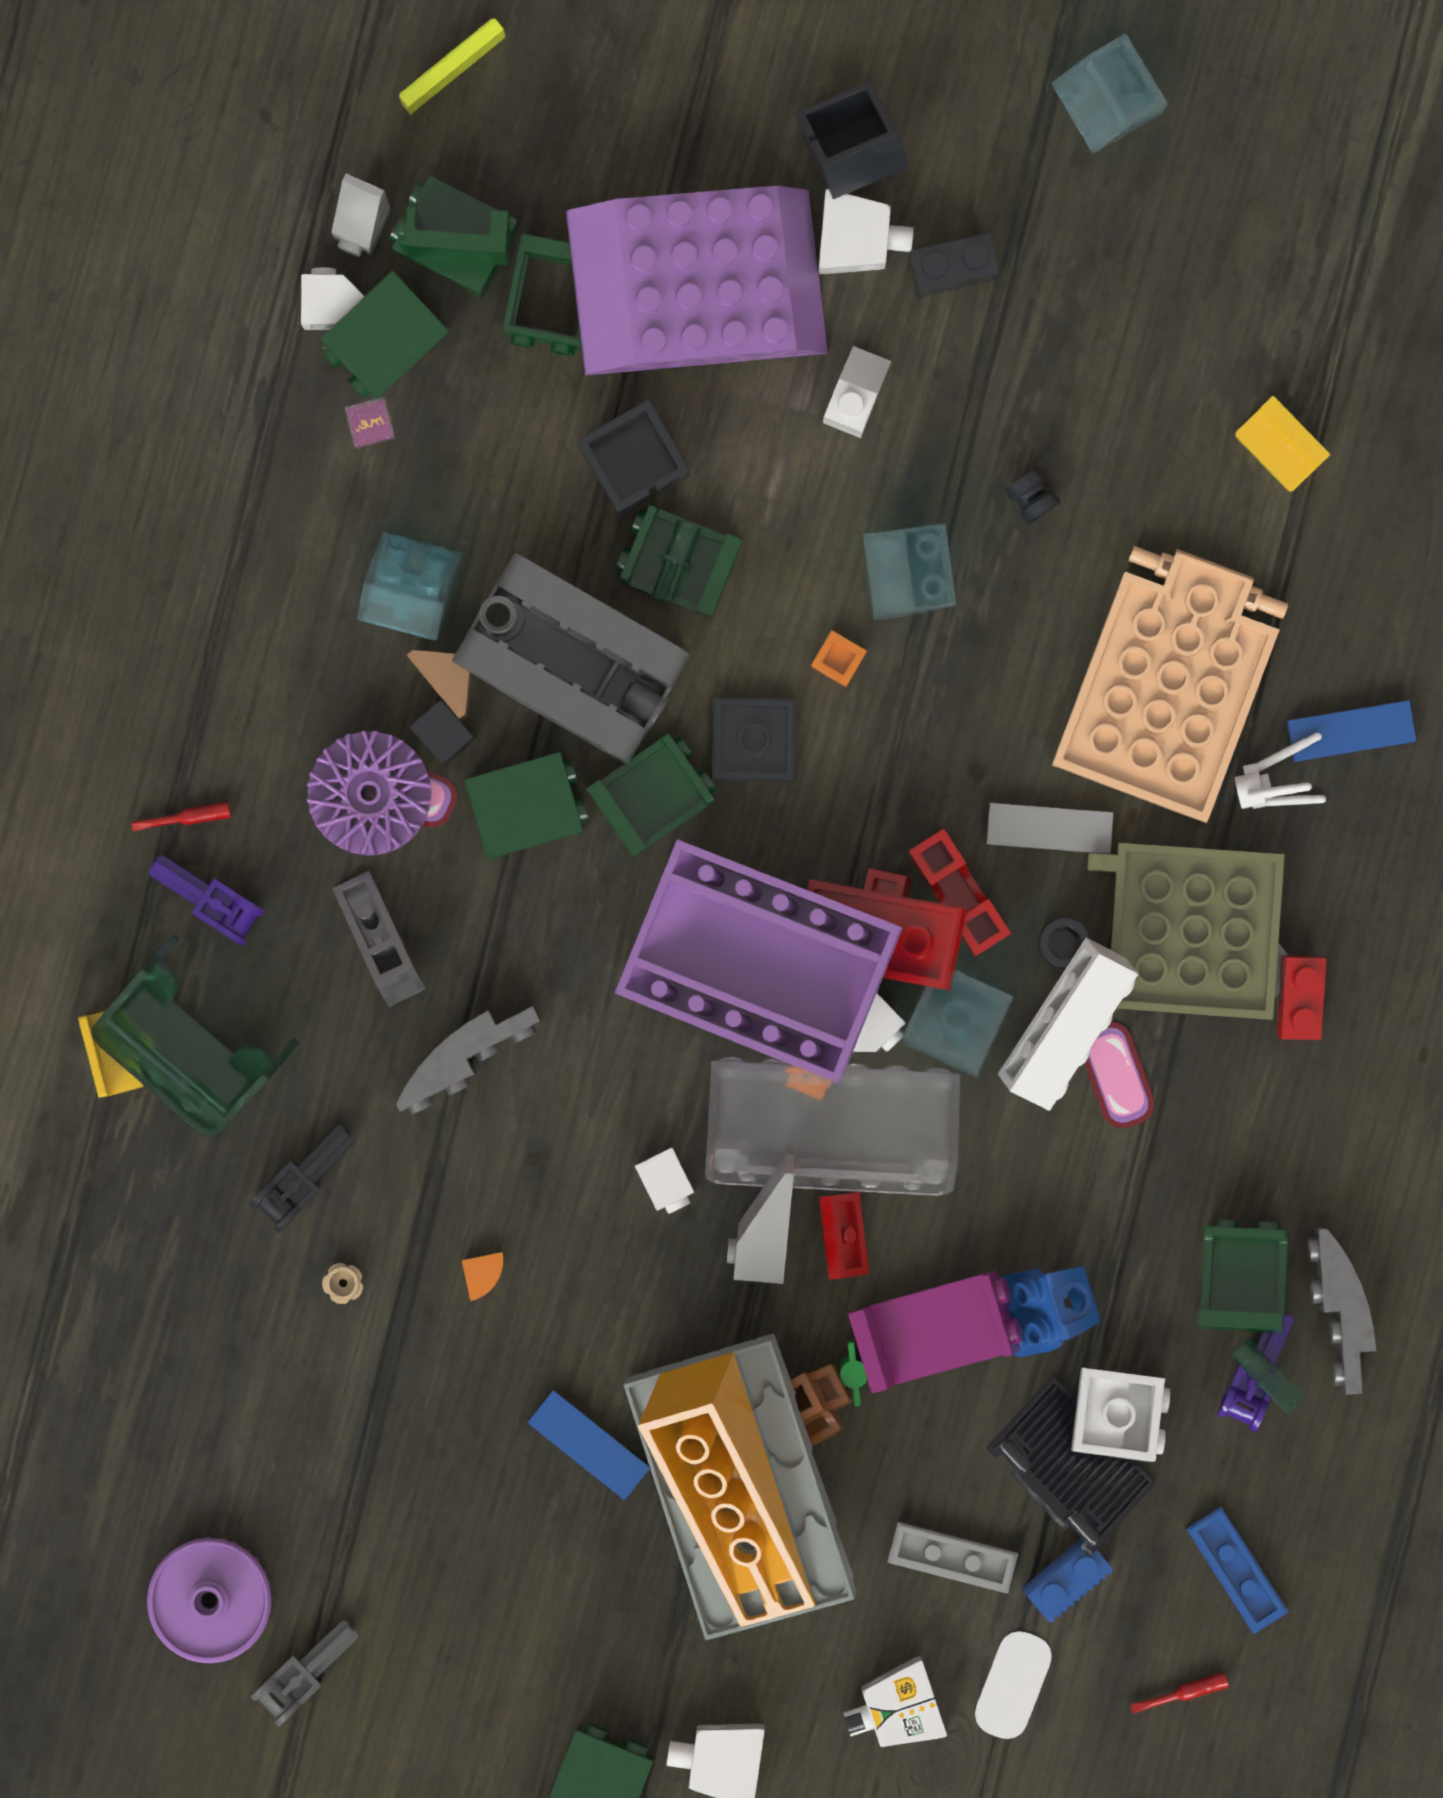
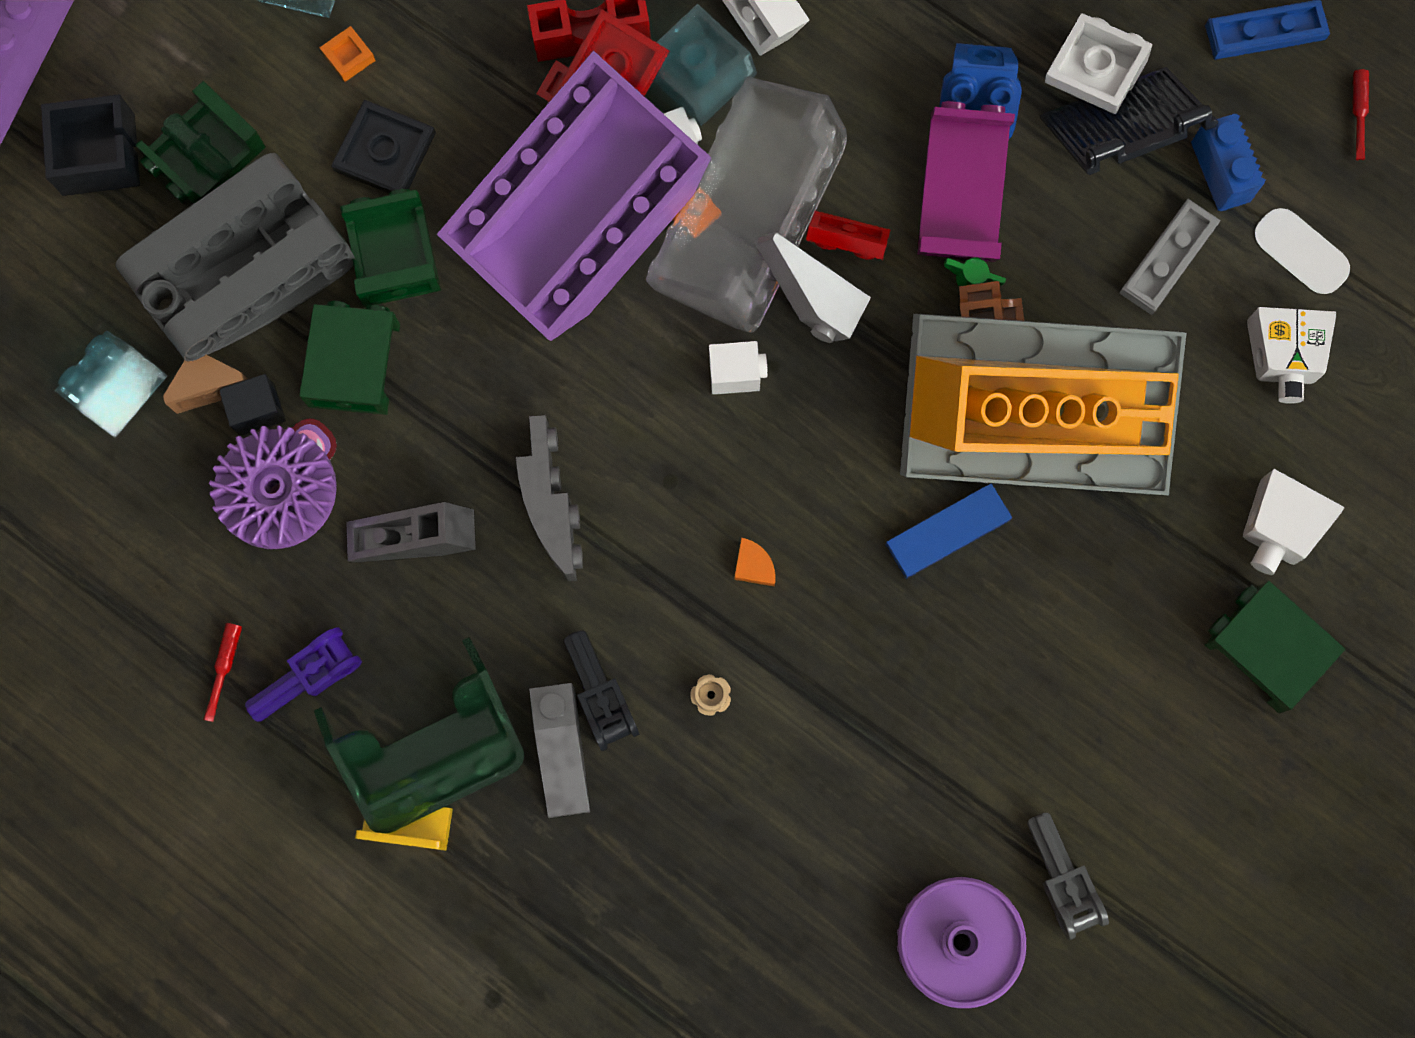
camera: 60 degrees left, 10 degrees down
none -> flat silver slope [529,683,590,818]

